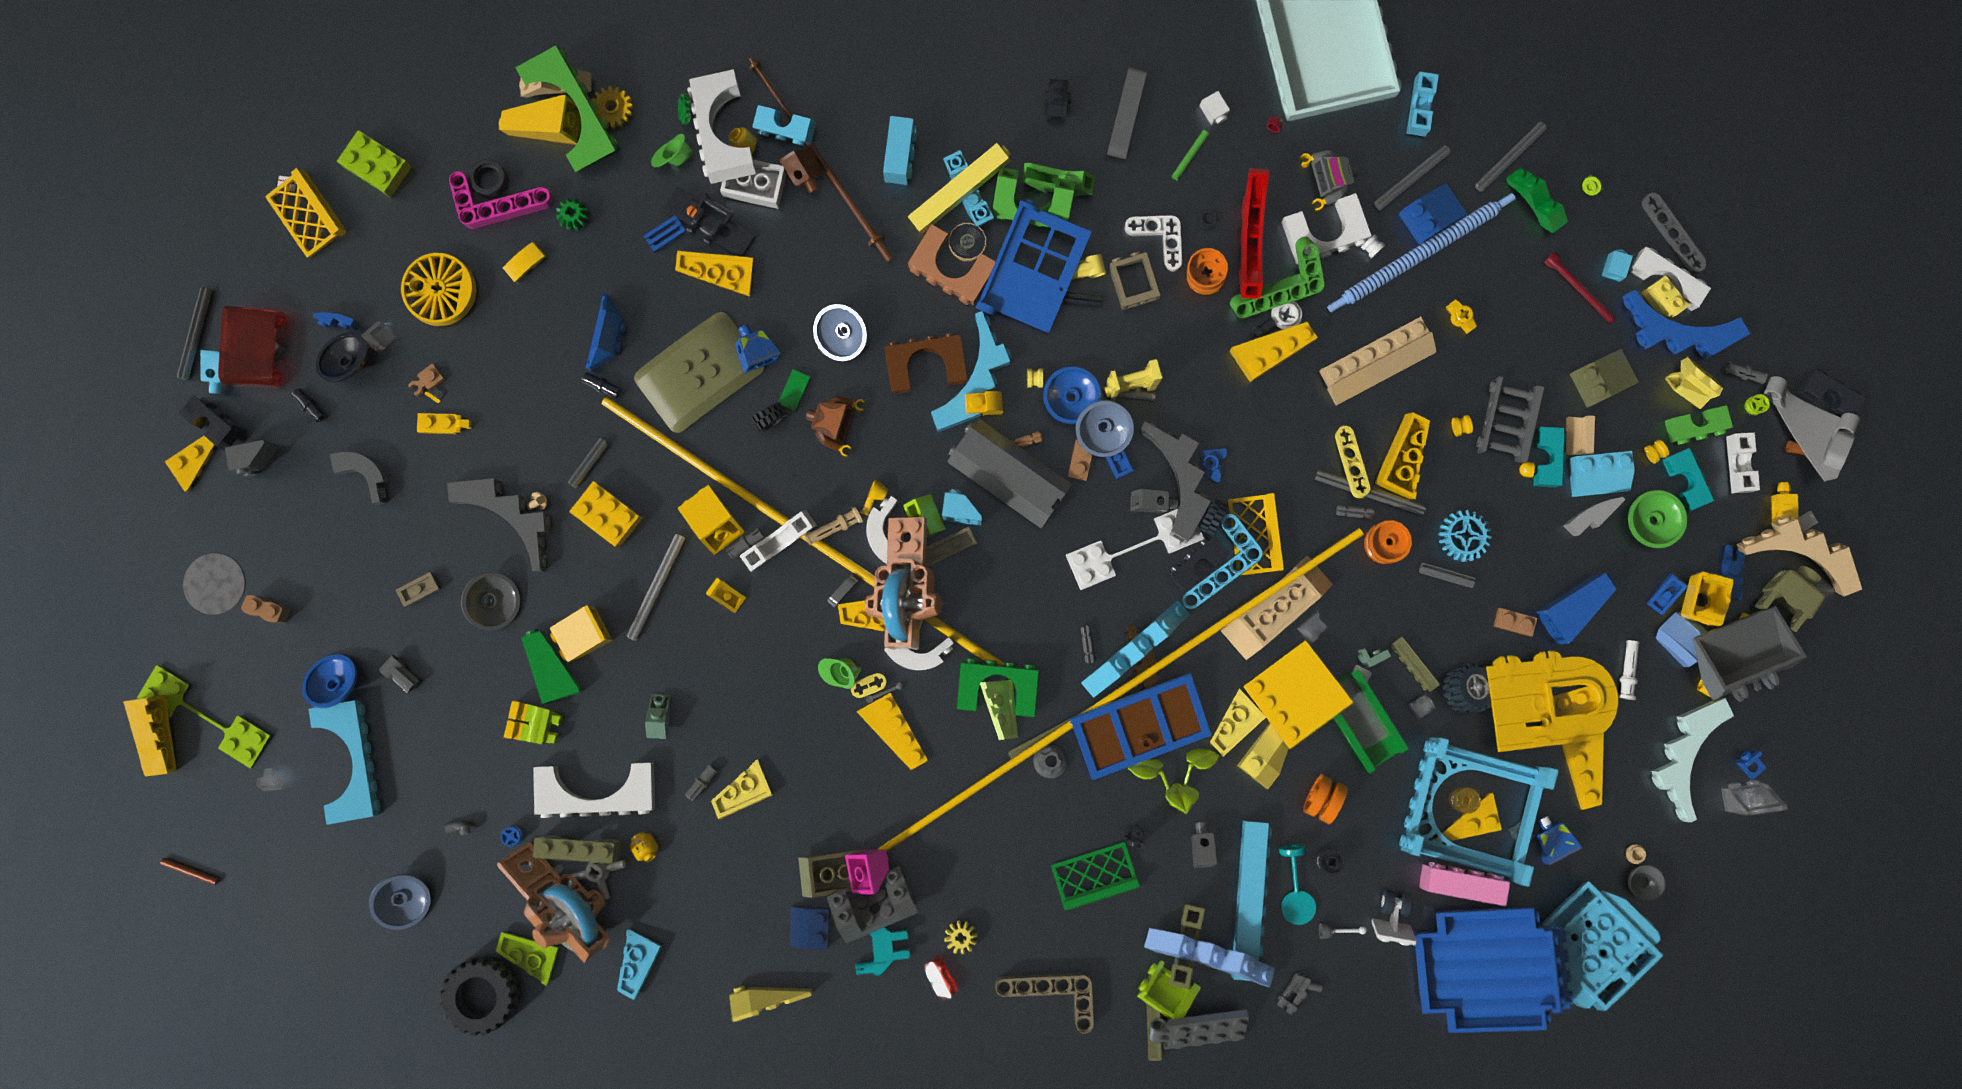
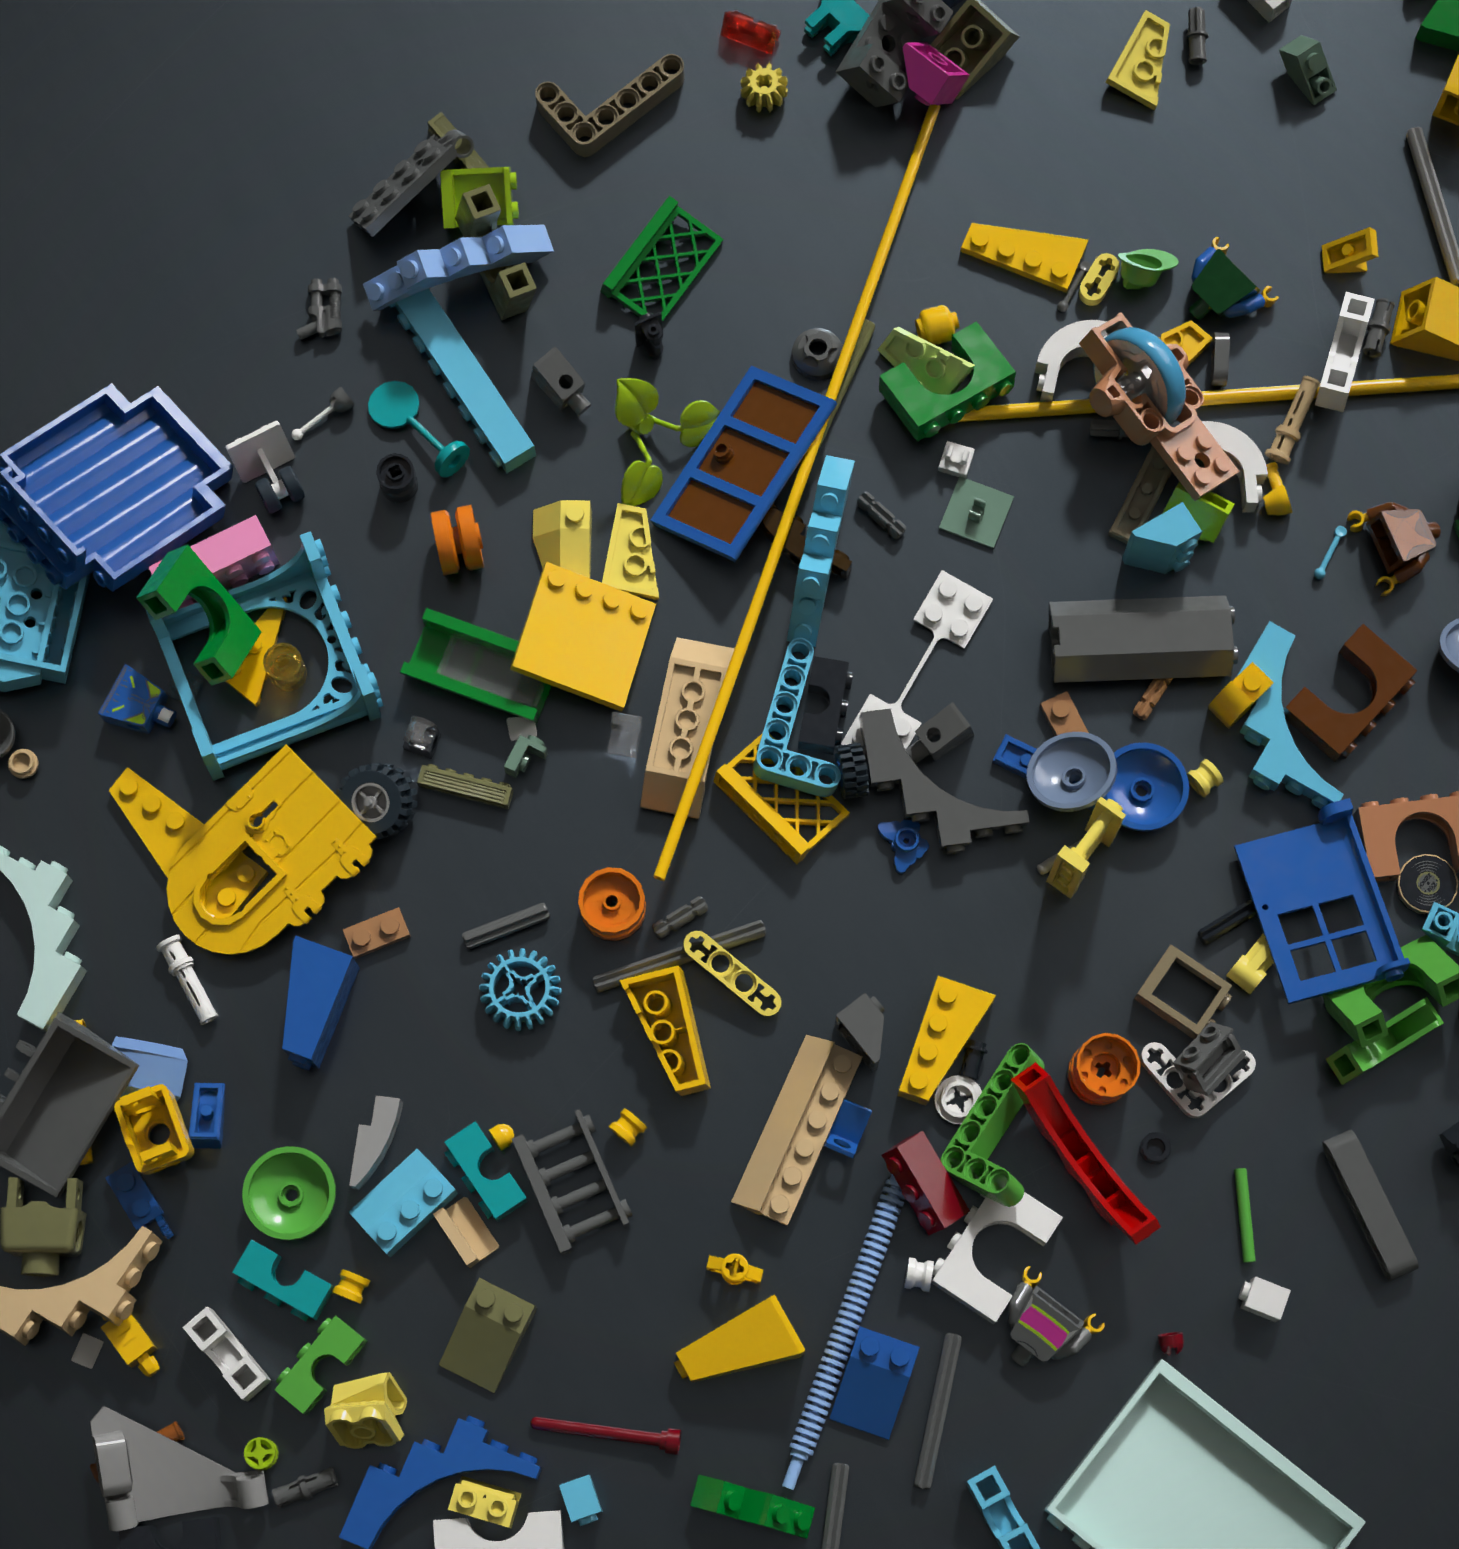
camera: 145 degrees right, 10 degrees down
none -> green arch [136,544,262,686]
none -> yellow slope [674,1294,806,1383]
none -> blue bracket [825,1099,872,1158]
none -> dark grey slope [834,993,885,1073]
none -> dark red brick [881,1130,970,1236]
none -> yellow head [915,305,959,345]
none -> white tile [938,441,975,478]
none -> sand green piece [939,476,1014,549]
none -> dark grey hinge [1173,1022,1246,1096]
none -> dark green torso [1188,237,1279,321]
none -> medium azure hinge [1314,526,1347,579]

